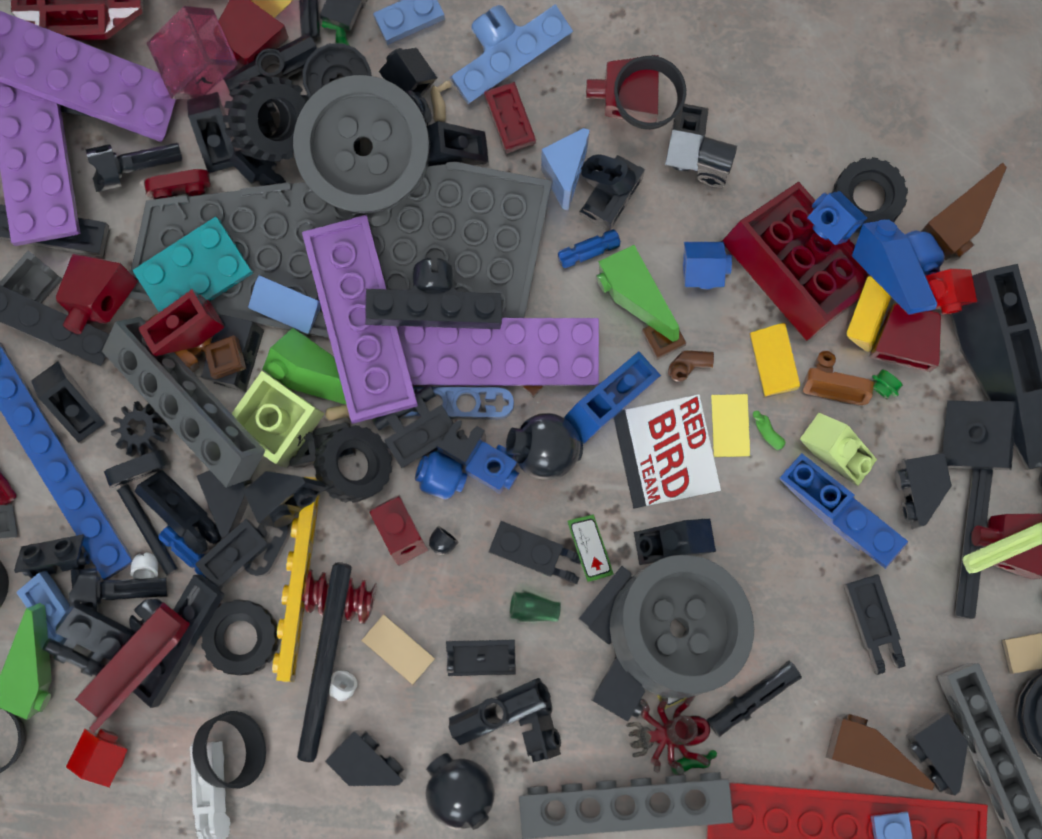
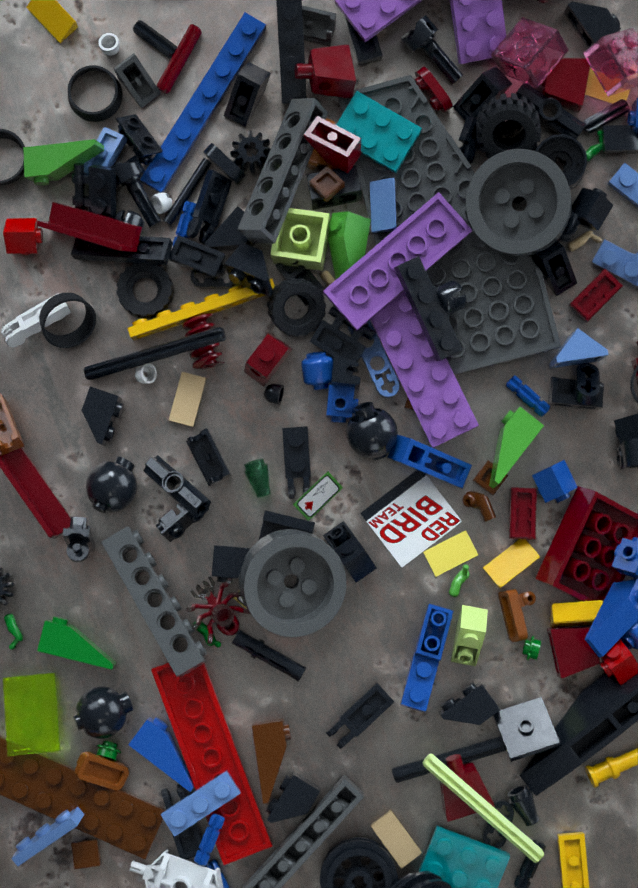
camera: 65 degrees right, 5 degrees up
none -> dark red plate [509,487,537,540]

